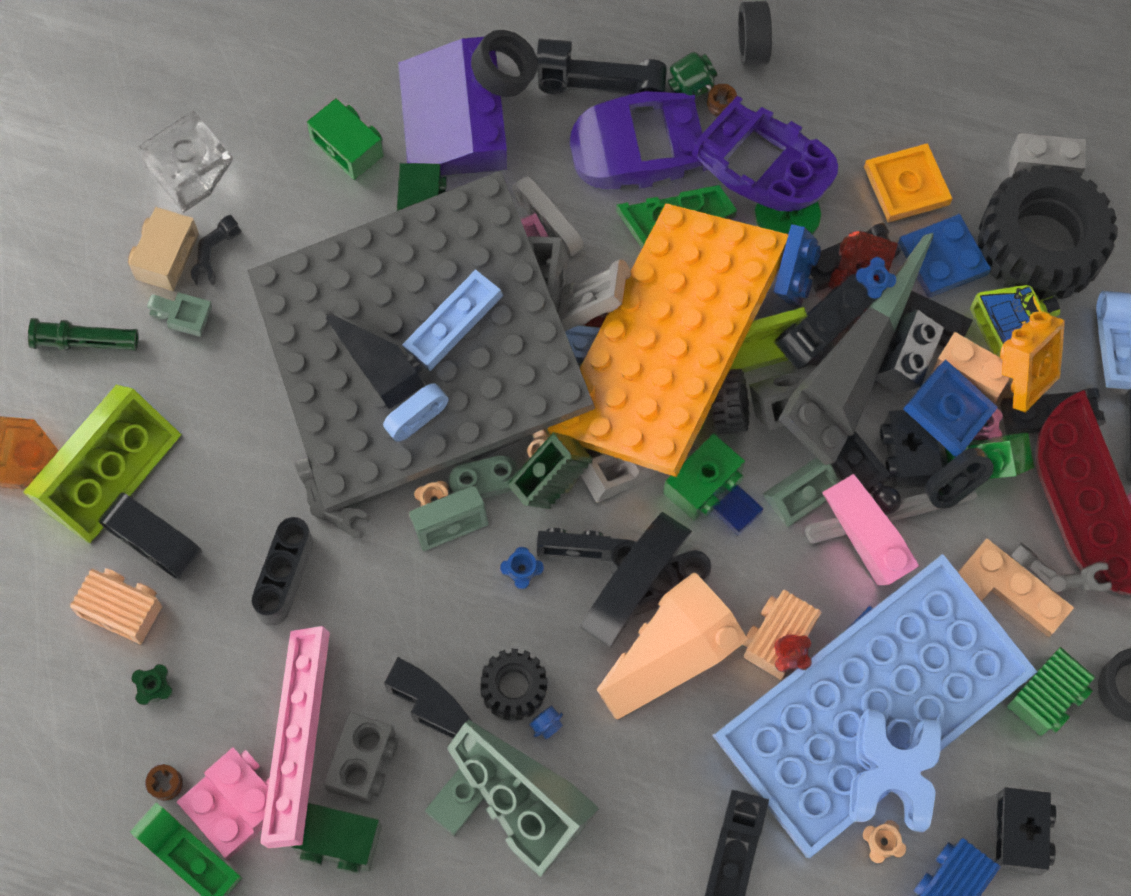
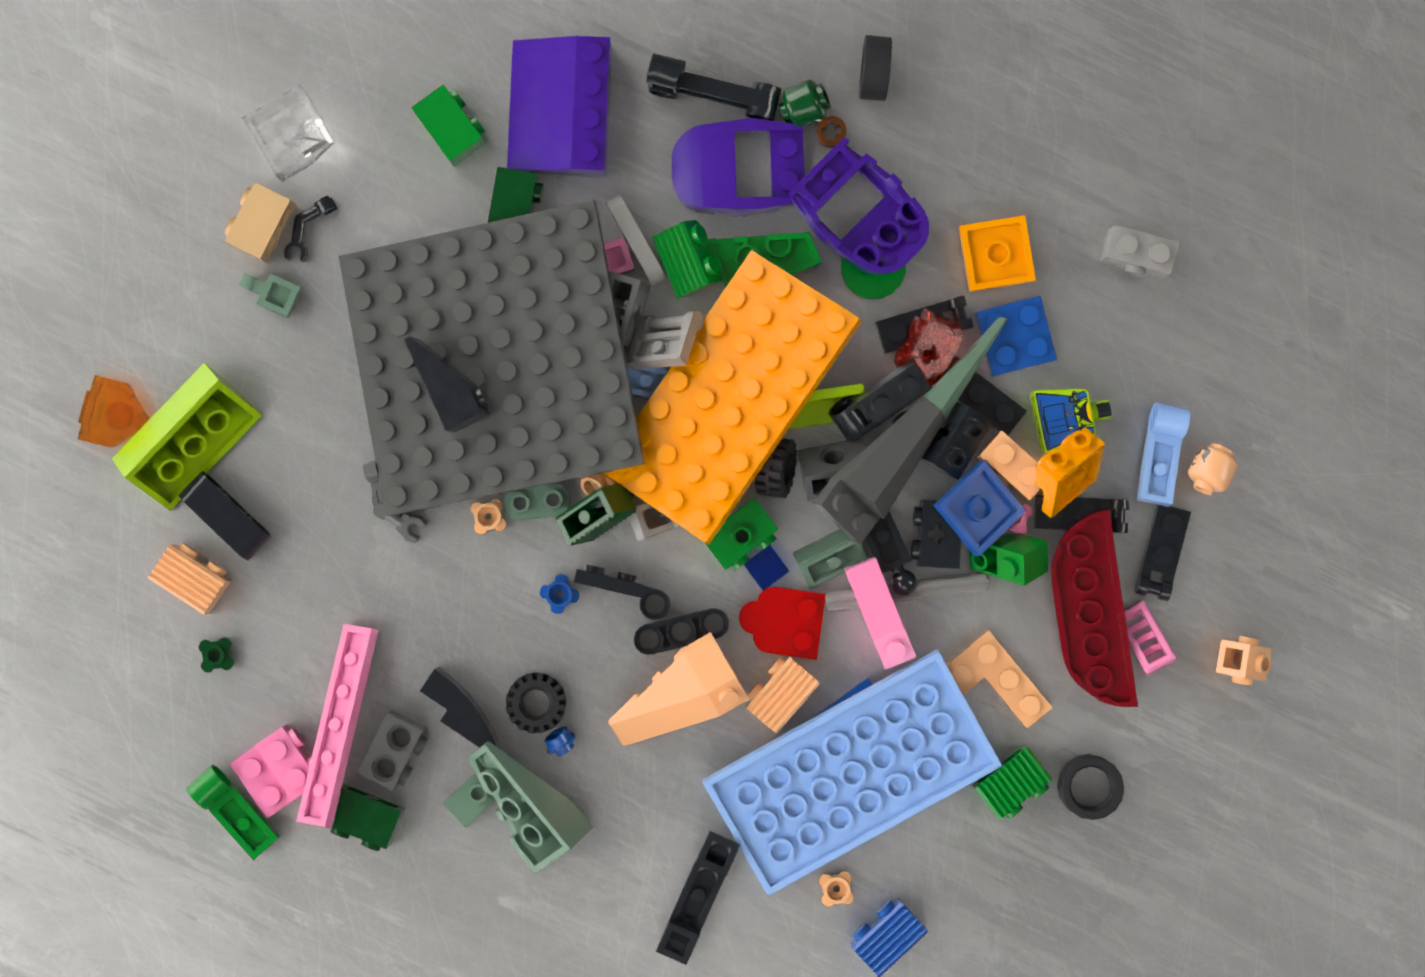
camera: 10 degrees right, 20 degrees up
dark green pin [28,318,139,351] -> none
reddish brown bush [145,764,183,801] -> none
black beam [251,517,313,626] -> none
light blue beam [383,383,449,442] -> none
light blue plate [402,269,503,371] -> none
sand green slope [409,486,489,551] -> none
black tyre [471,30,538,97] -> none
black slope [580,512,692,648] -> none
blue plate [773,224,821,307] -> none
clear red plate [774,634,812,672] -> none
light blue piece [849,709,941,833] -> none
blue plate [856,257,896,299] -> none
black plate [925,448,993,509] -> none
black tyre [977,165,1118,300] -> none
black brick [994,787,1056,876] -> none
dark grey piece [1011,542,1112,592] -> none
none -> green brick [652,220,721,299]
none -> red plate [739,587,826,660]

